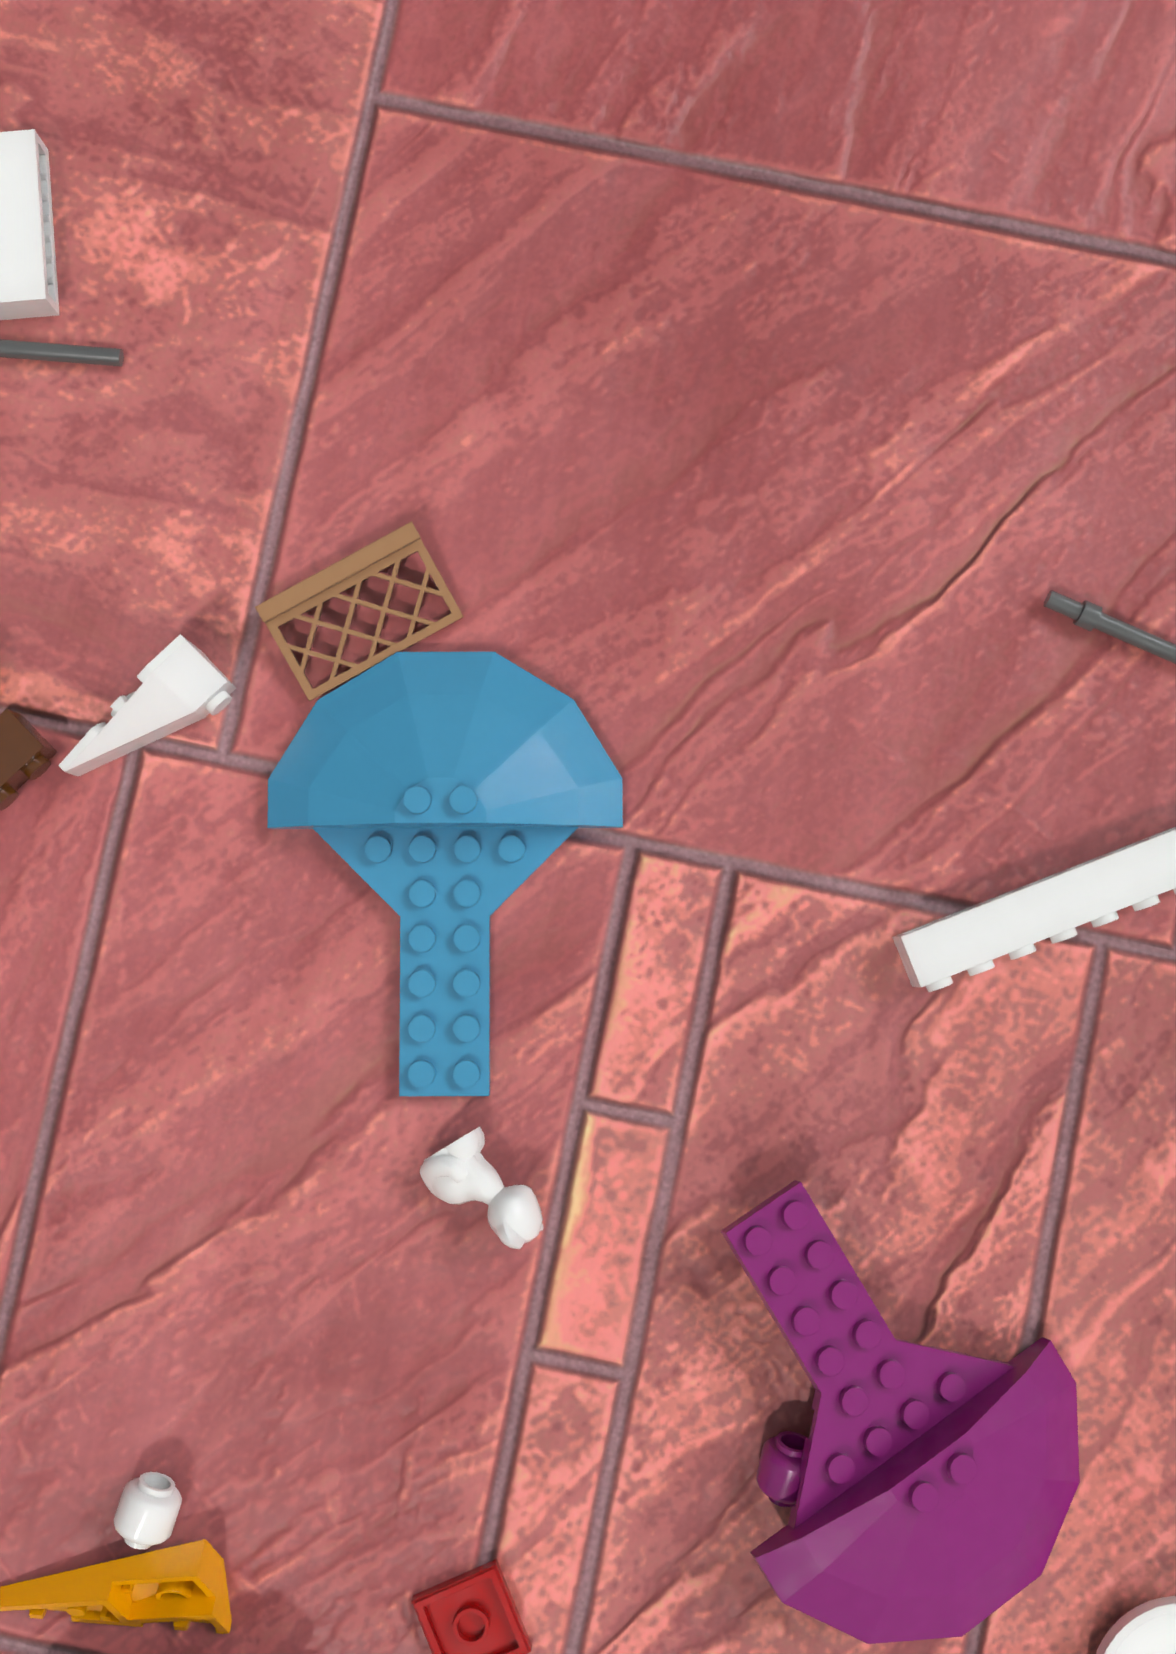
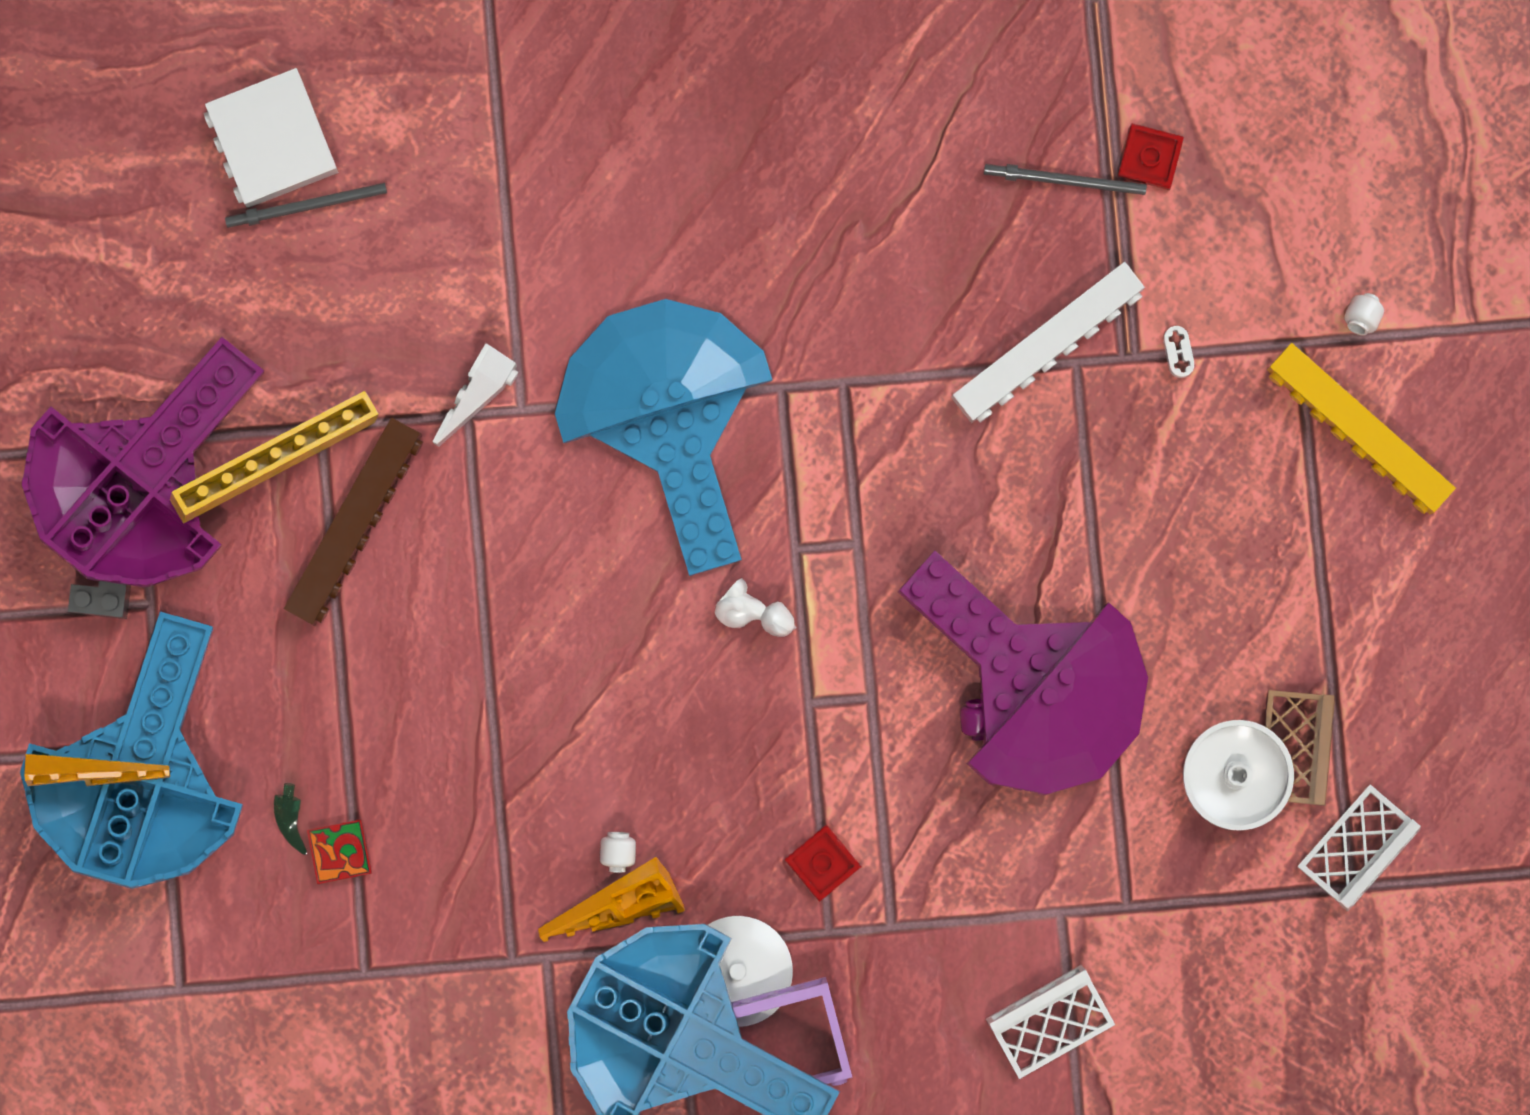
camera: 20 degrees left, 0 degrees up
medium nougat fence [255,521,464,701] -> none

